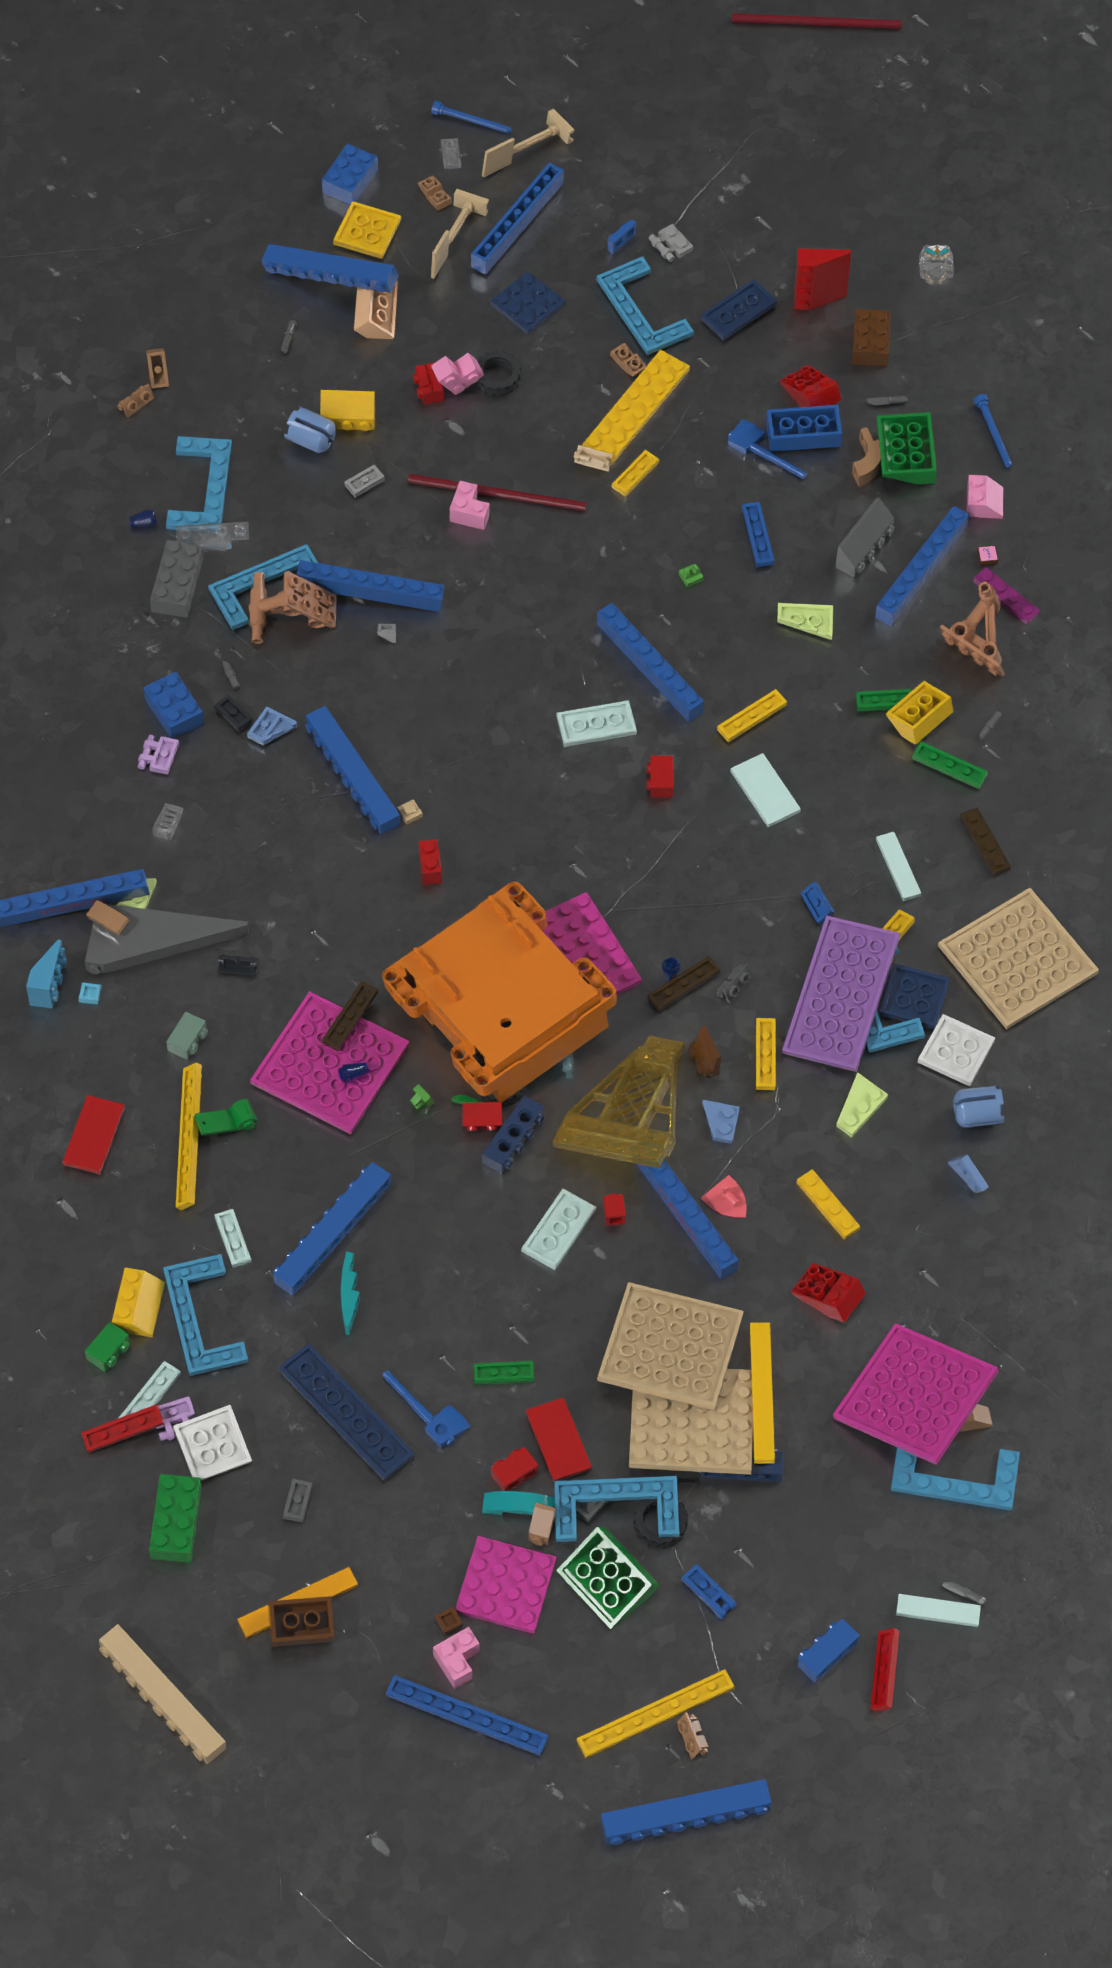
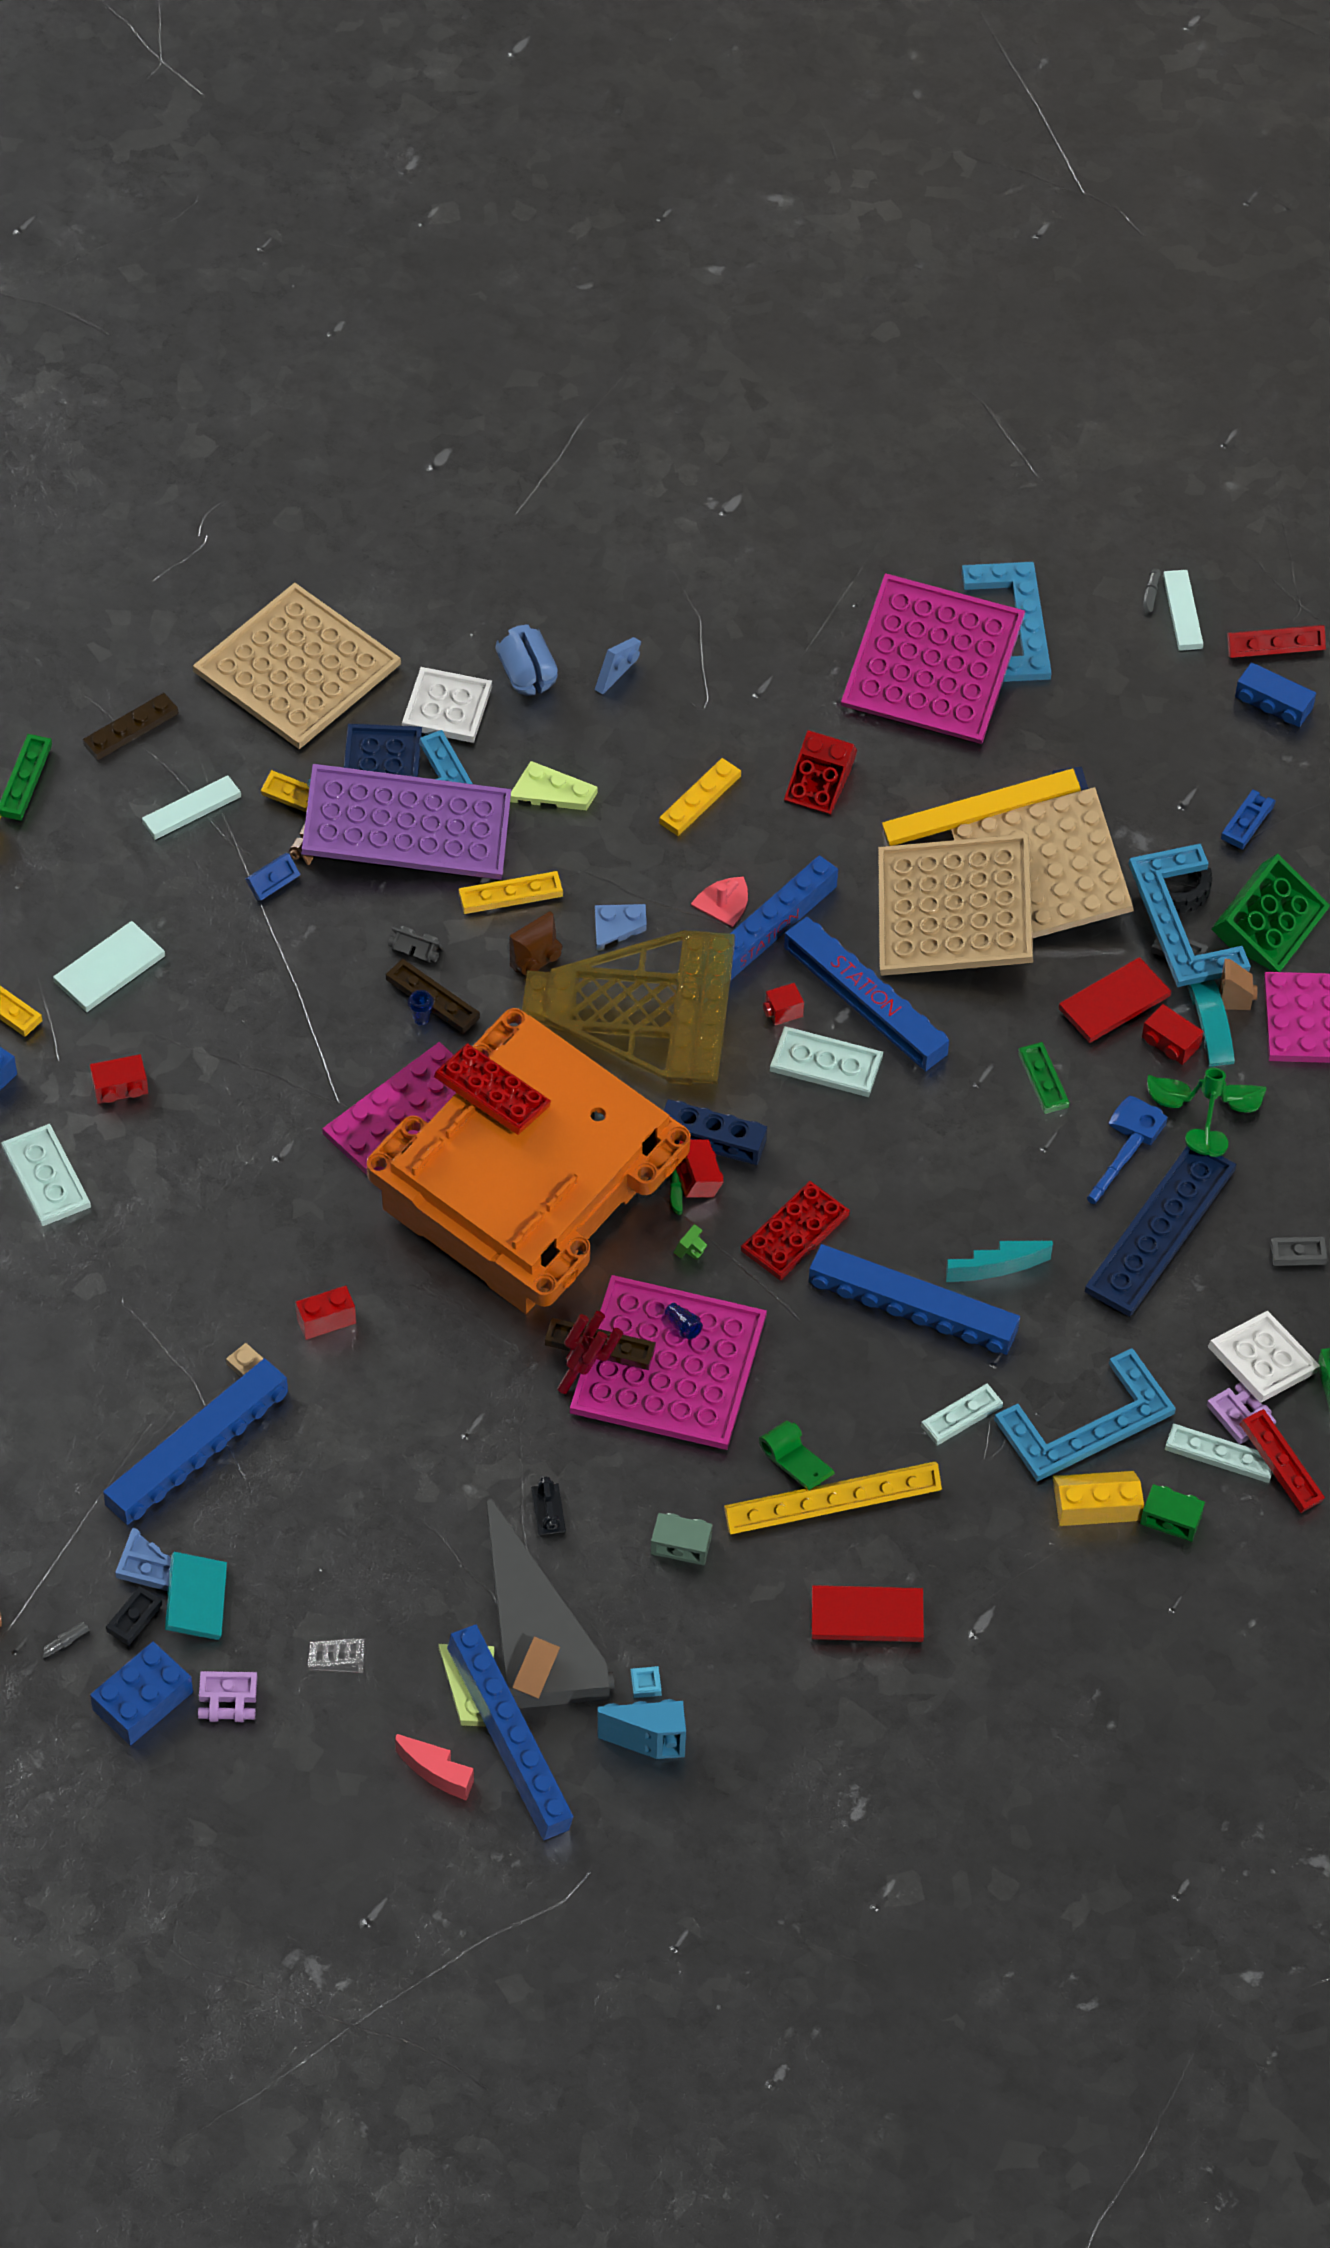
camera: 105 degrees left, 5 degrees down
none -> teal tile [165,1552,227,1640]
none -> coral slope [395,1734,474,1800]
none -> red tile [434,1043,551,1135]
none -> dark red plant [557,1311,623,1394]
none -> red tile [741,1181,850,1281]
none -> blue brick [784,917,949,1072]
none -> green plant [1147,1068,1266,1157]

